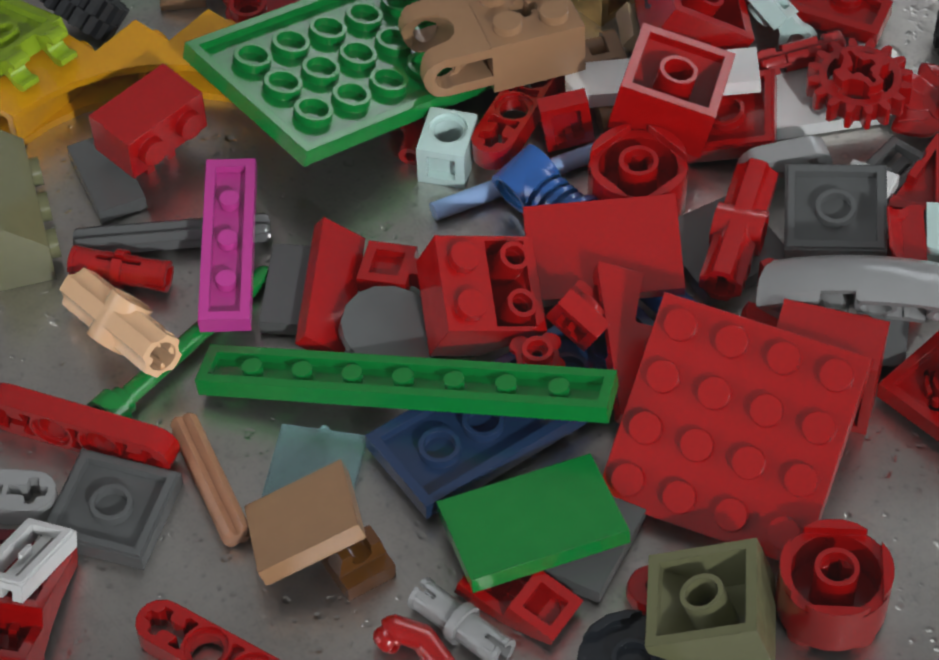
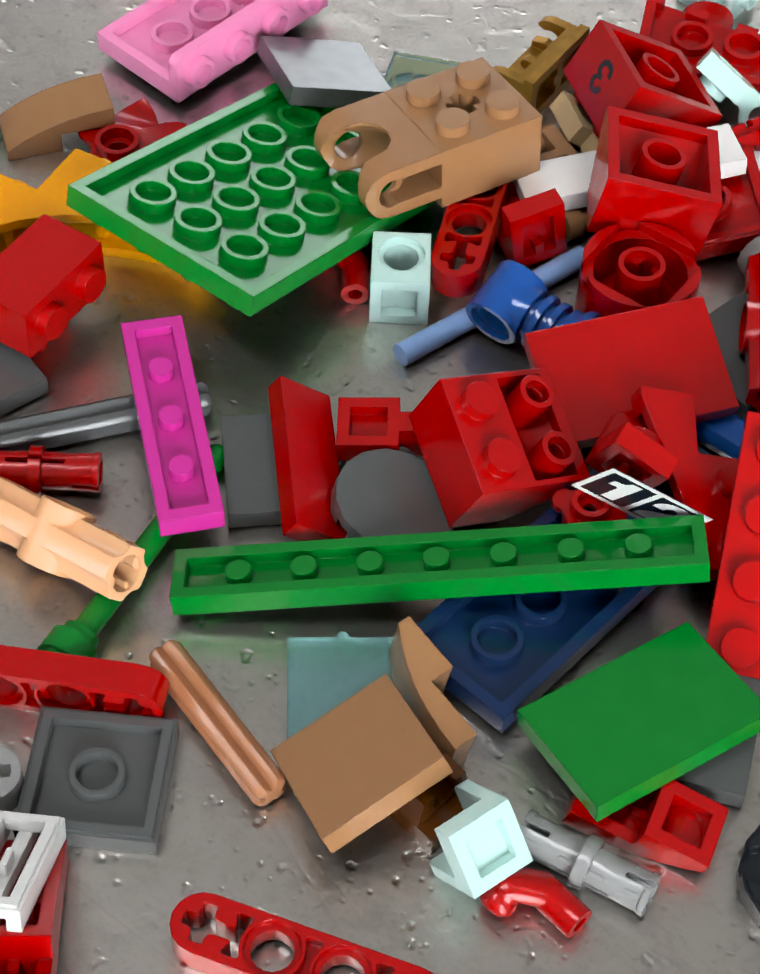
camera: 15 degrees left, 0 degrees up
none -> medium nougat slope [389,616,477,766]
none -> light aqua panel [429,779,533,899]
none -> sticker [571,468,714,523]

